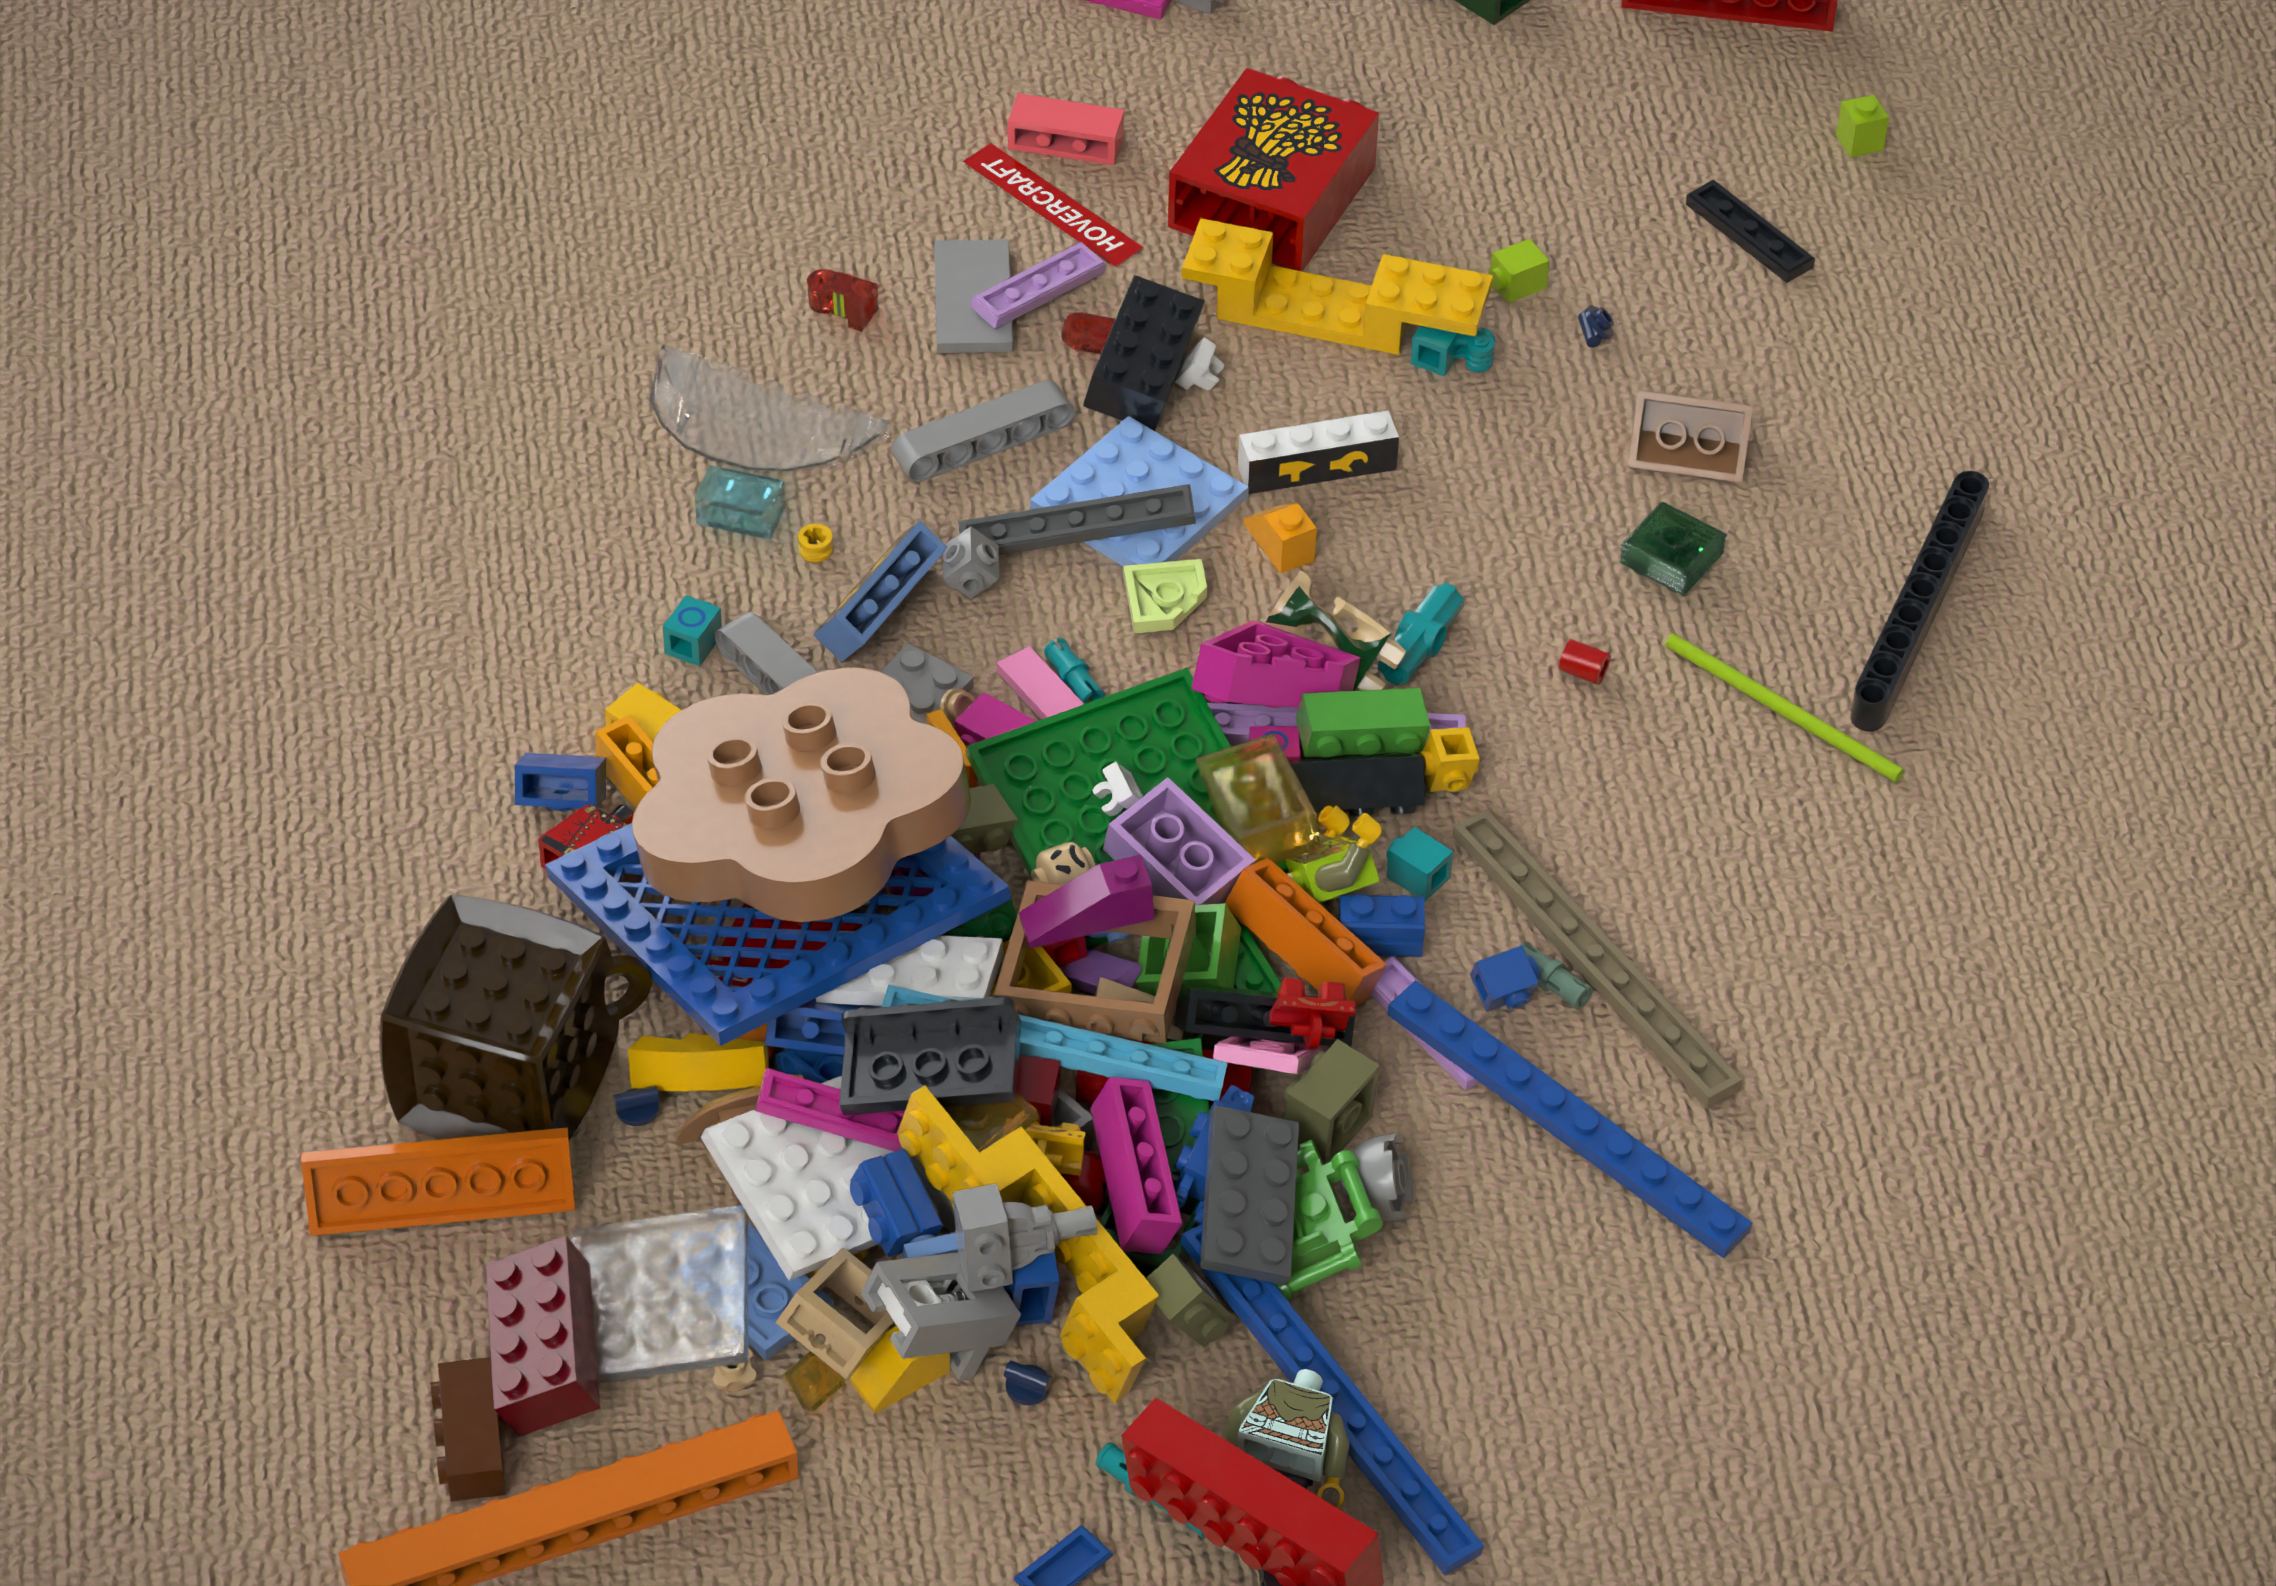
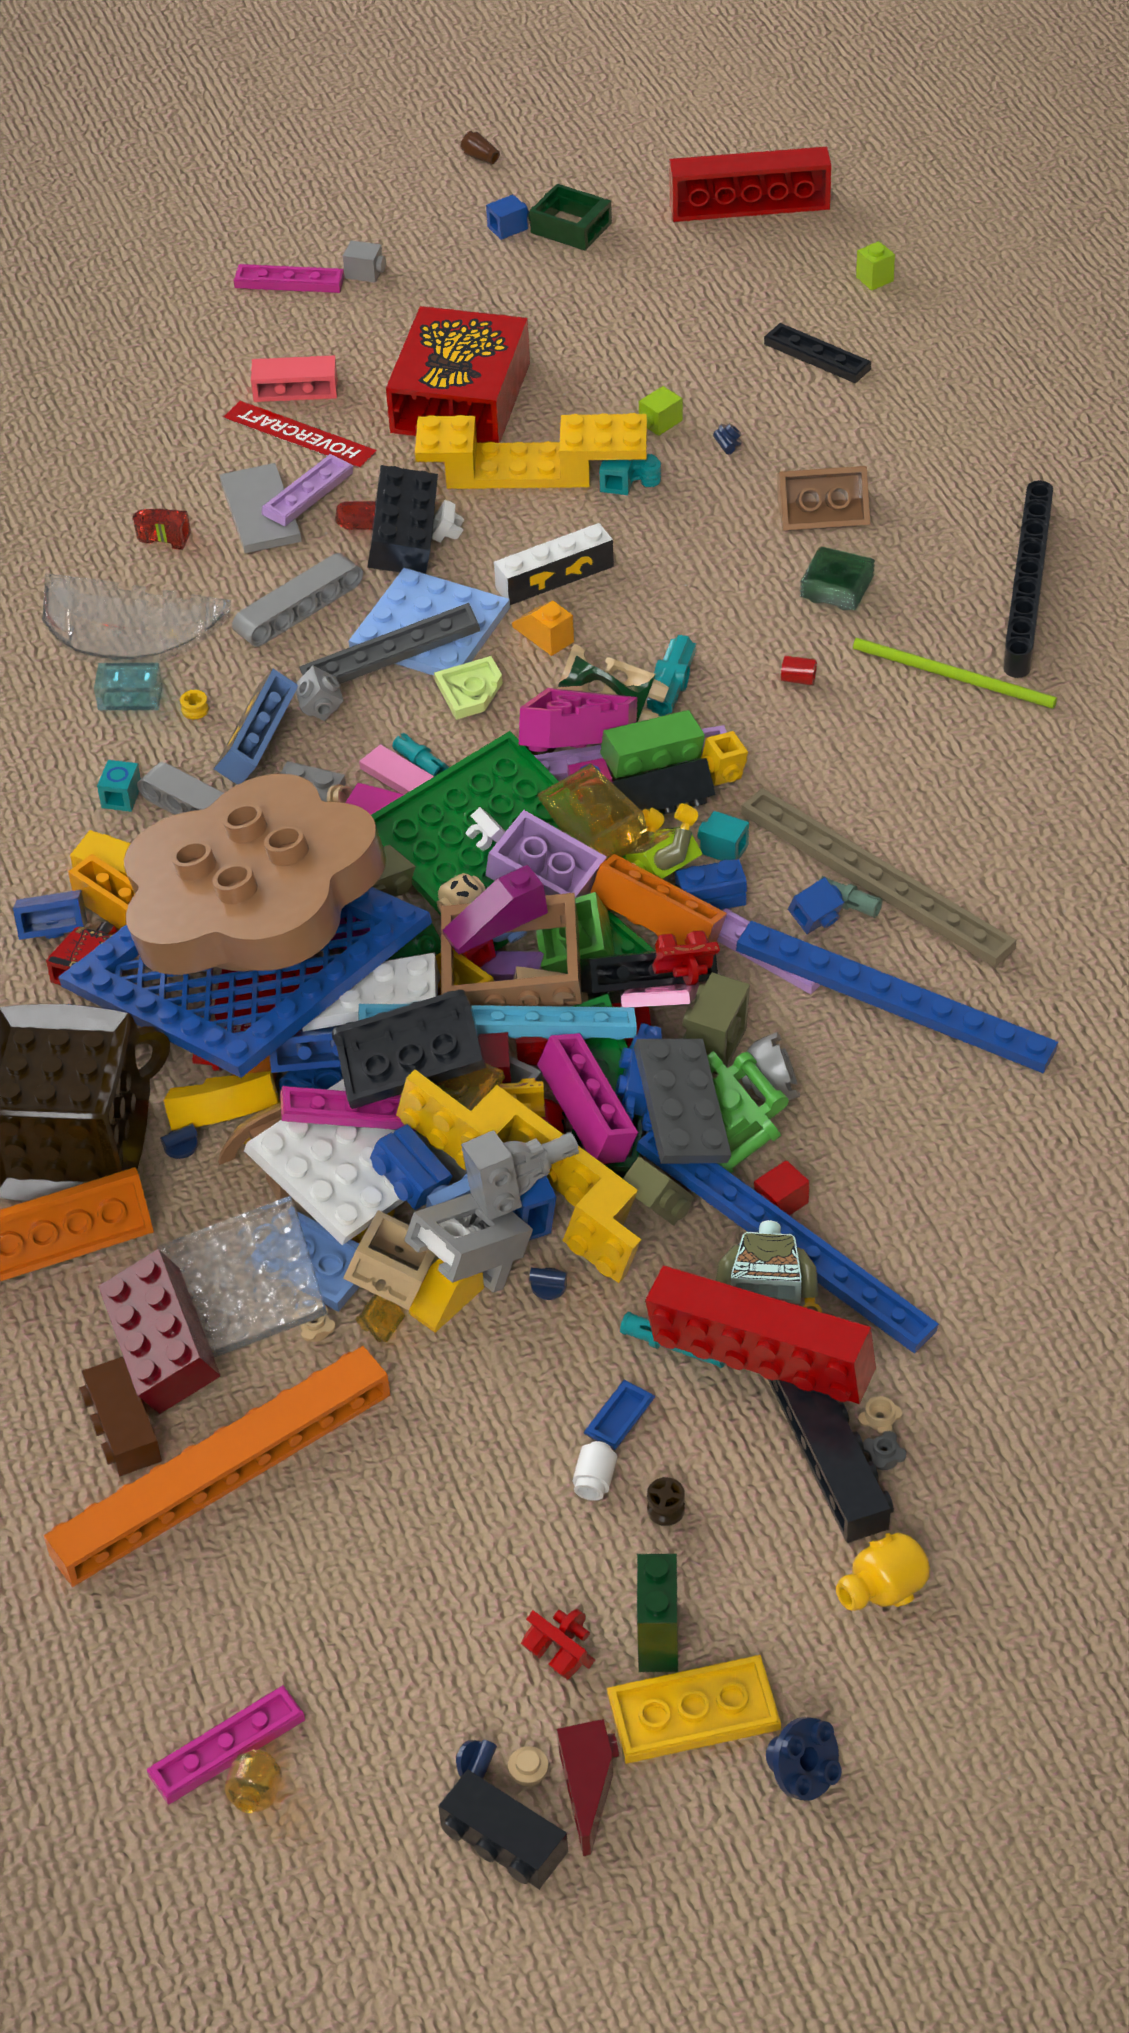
camera: 10 degrees left, 0 degrees up
none -> red brick [754,1160,810,1216]

